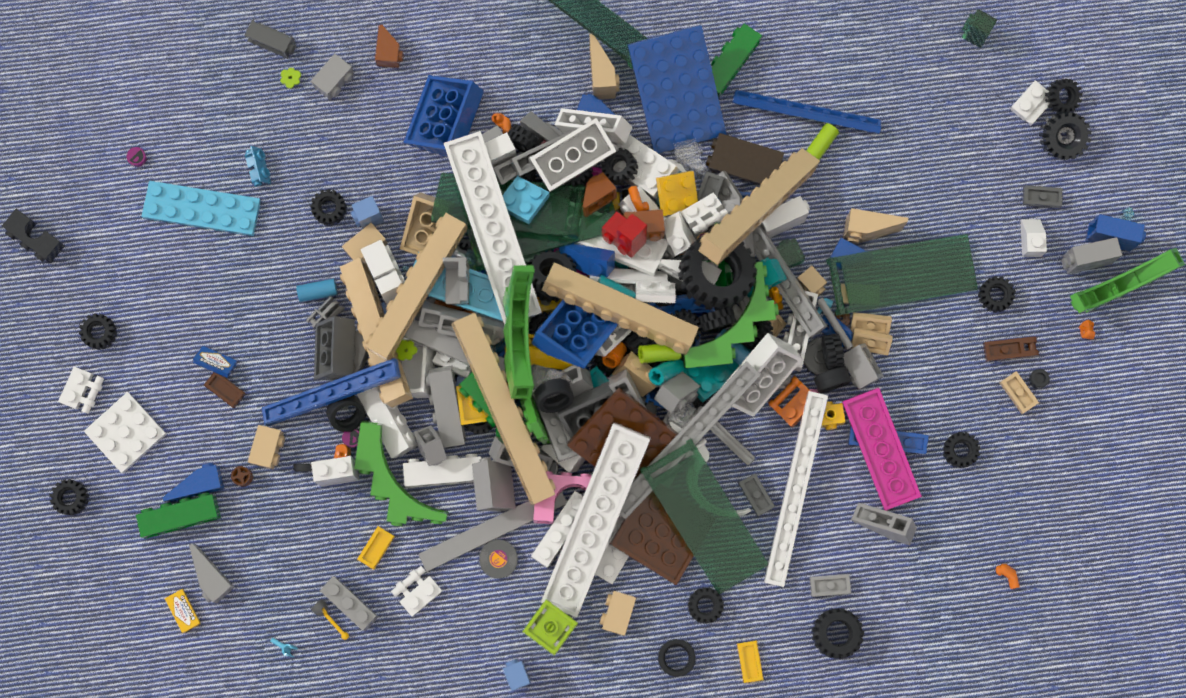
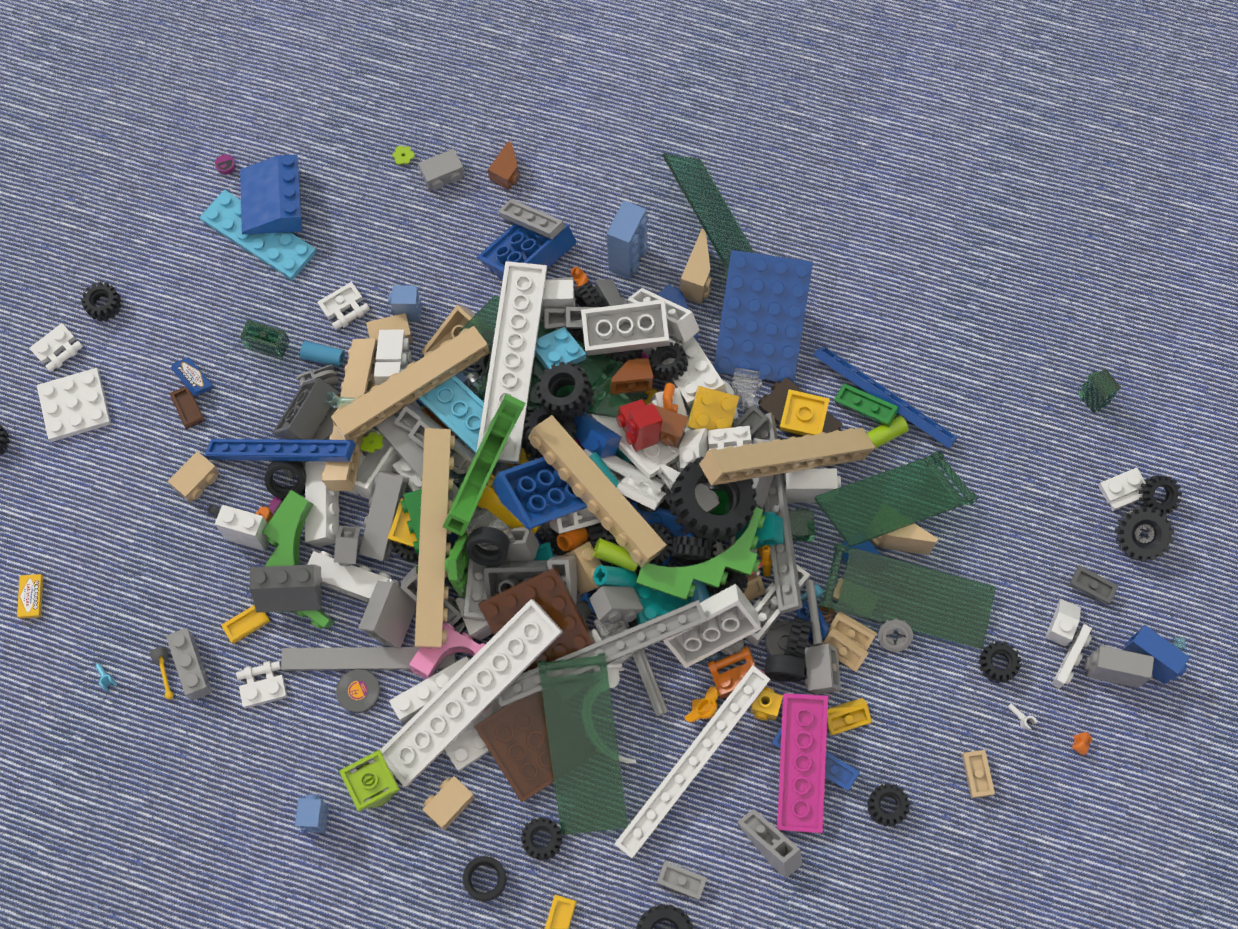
camera: 25 degrees right, 10 degrees down
black arch [2,209,65,263] -> none
green brick [136,492,221,539] -> none
blue slope [162,463,224,503] -> none
light grey slope [189,543,235,603] -> none
reddish brown wheel [231,466,253,487] -> none
dark grey window [245,19,296,59] -> none
dark azure hinge [245,146,271,187] -> none
black tyre [311,189,347,226] -> none
light grey panel [443,257,470,304] -> none
green brick [711,23,762,99] -> none
dark grey plate [738,473,775,517] -> none
tan brick [797,266,827,296] -> none
reddish brown plate [983,337,1040,362] -> none
black tile [1029,369,1050,389] -> none
bright green arch [1070,248,1186,313] -> none
none -> blue slope [240,154,302,234]
none -> clear green brick [240,320,290,358]
none -> dark grey slope [250,564,321,613]
none -> white plate [317,282,370,330]
none -> clear light blue hand [325,392,355,408]
none -> light grey plate [498,199,566,239]
none -> black tyre [536,362,594,421]
none -> medium blue brick [607,200,648,279]
none -> light orange plate [684,686,719,723]
none -> yellow plate [779,389,829,436]
none -> clear green flag [814,450,978,547]
none -> yellow slope [827,698,872,736]
none -> green plate [834,383,899,427]
none -> light grey gear [878,618,913,652]
none -> white hand [1008,703,1037,730]
none -> white plate [1051,624,1092,689]

